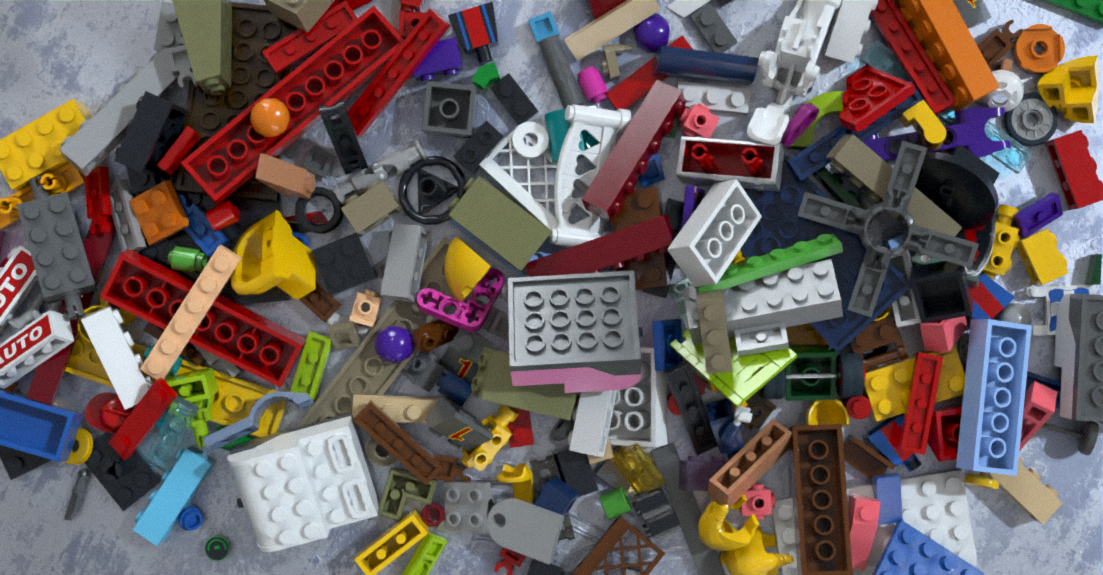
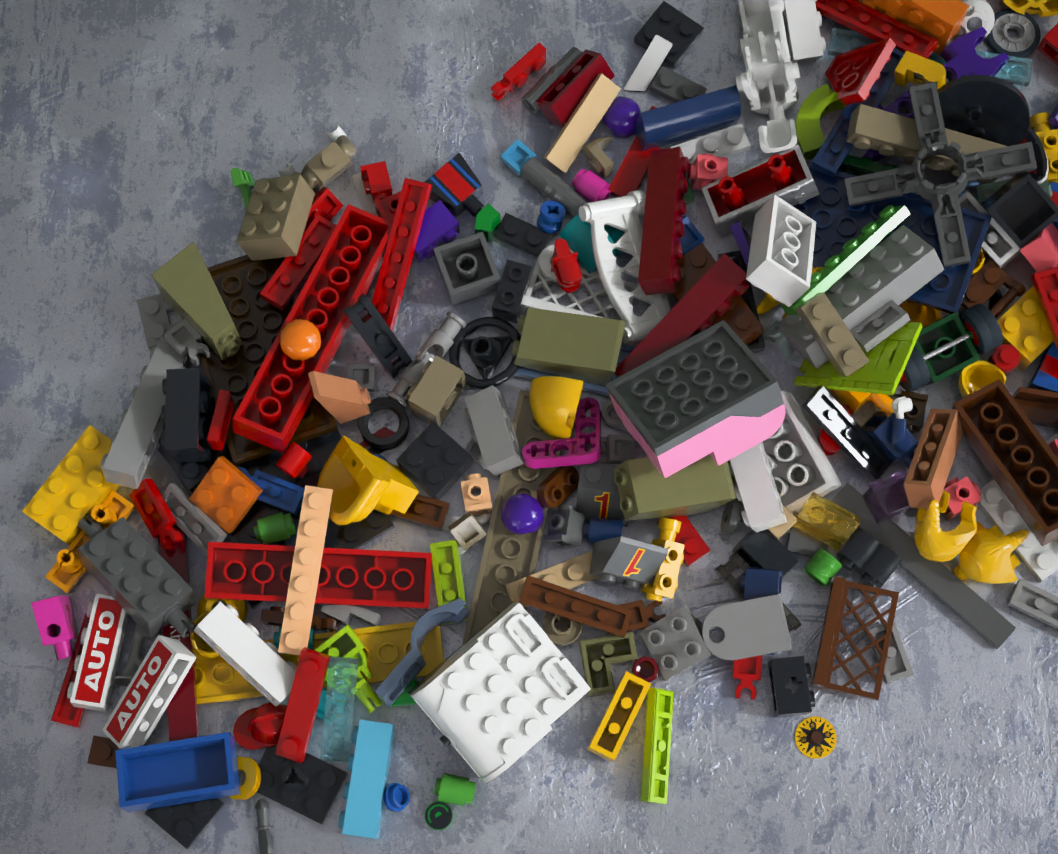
camera: 30 degrees left, 15 degrees down
yellow piece [496,463,534,503] -> none
blue tile [653,319,683,371] -> none
magenta plate [780,103,819,147] -> none
none -> bright green brick [434,773,476,806]
none -> blue wheel [536,201,566,234]
none -> red arm [551,239,582,293]

